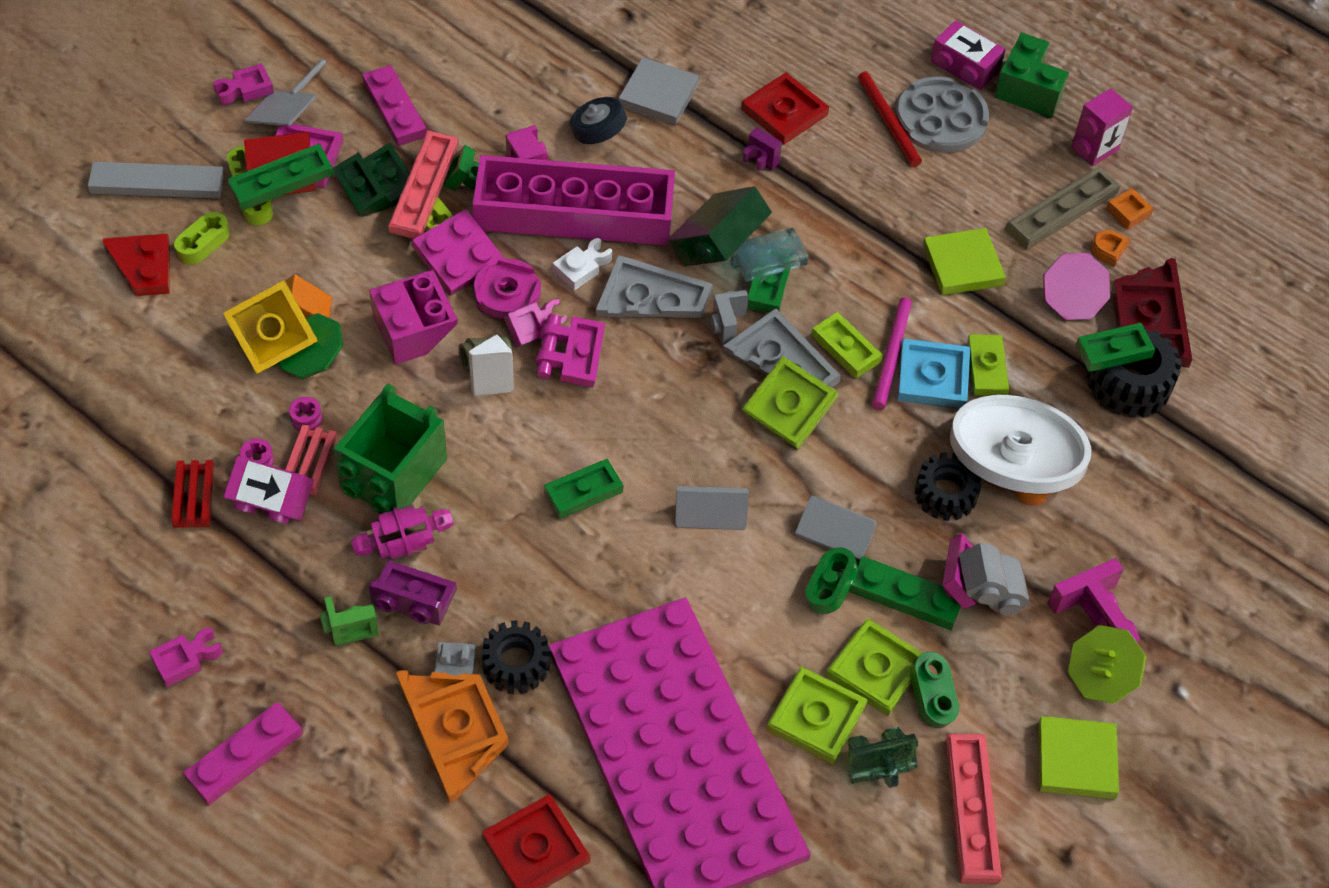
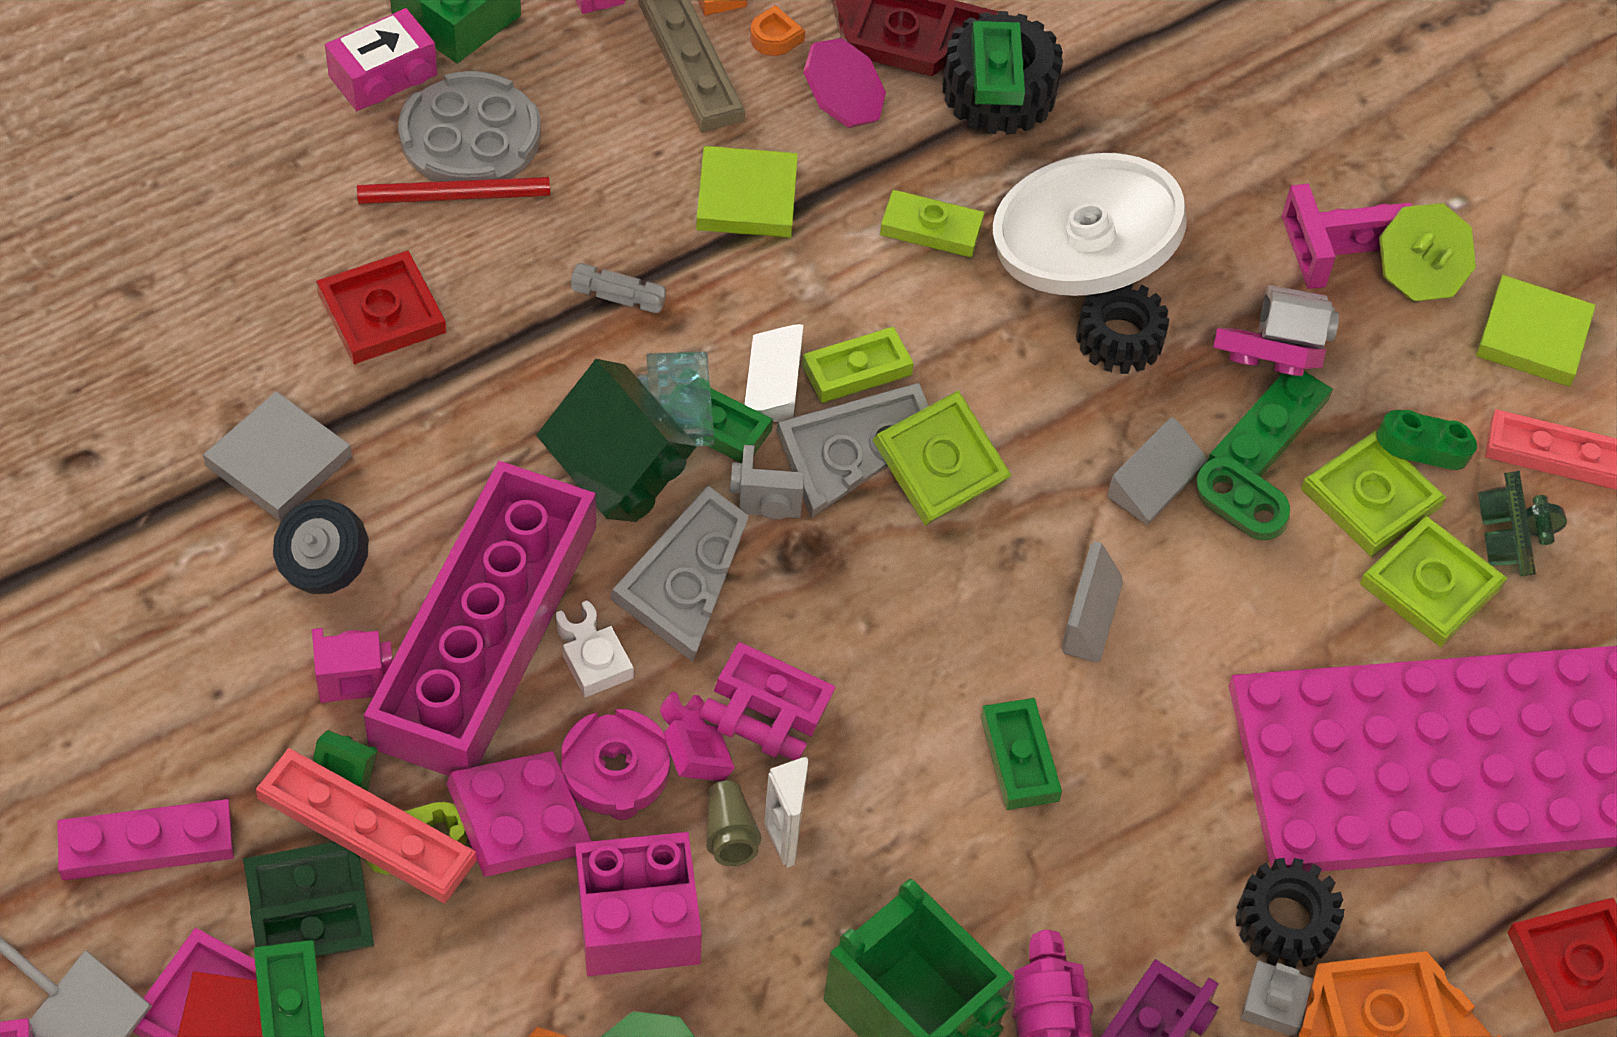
camera: 75 degrees left, 0 degrees up
magenta tile [743,127,782,171] -> none
dark pink bar [872,297,912,410] -> none
medium azure tile [897,338,970,408] -> none
none -> light grey axle [571,263,666,314]
none -> white slope [745,324,804,422]

